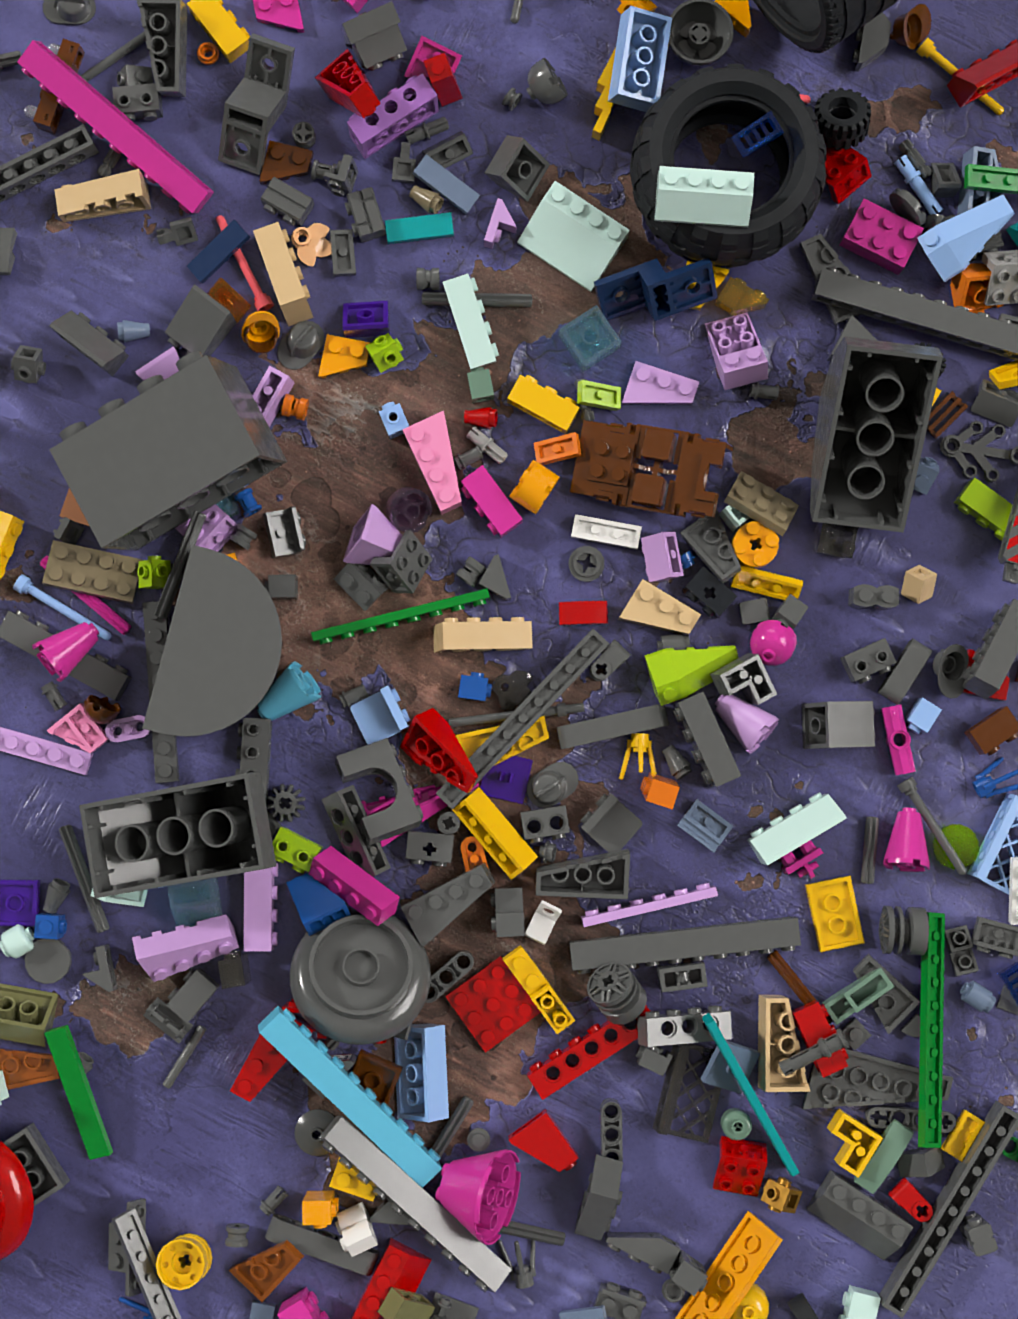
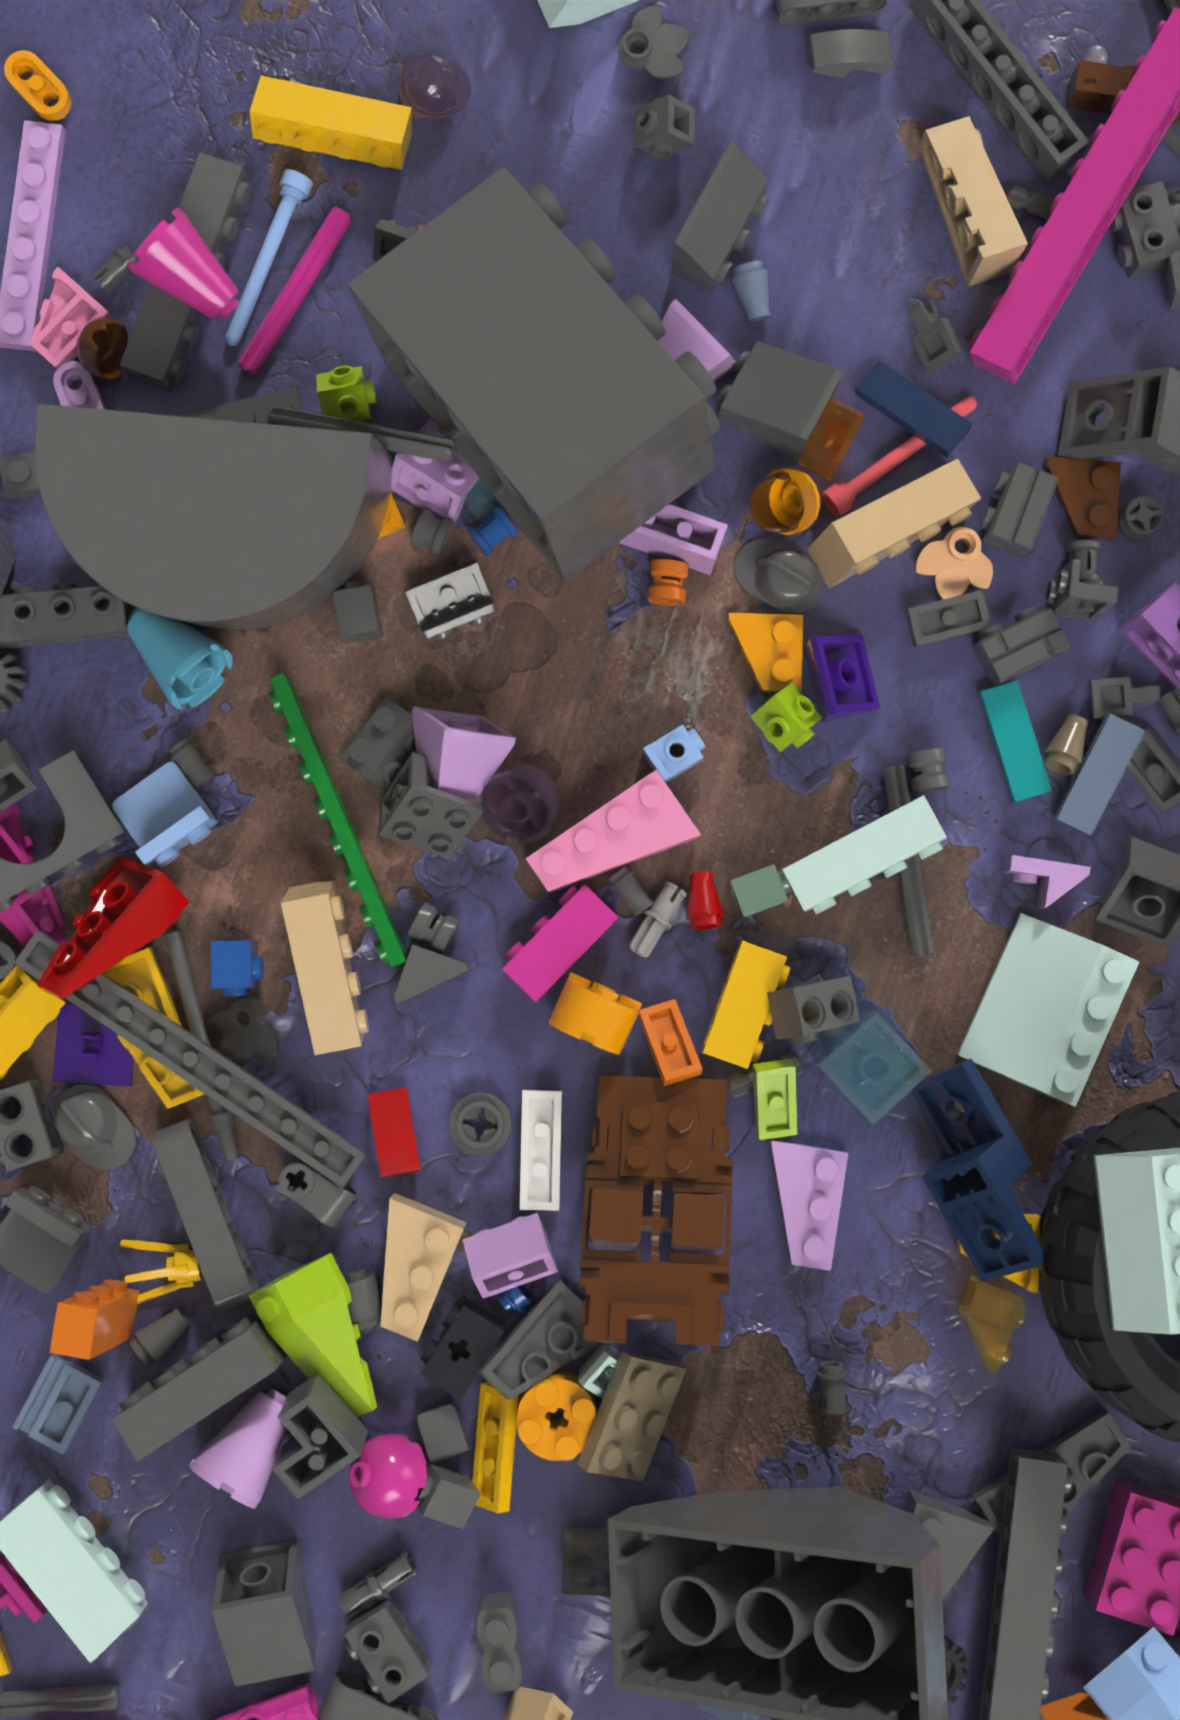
camera: 85 degrees right, 0 degrees up
dark tan plate [42,540,143,604] -> none
lavender slope [705,312,768,390] -> none
none -> dark grey pin [338,1550,418,1618]
none -> dark grey brick [767,975,860,1045]

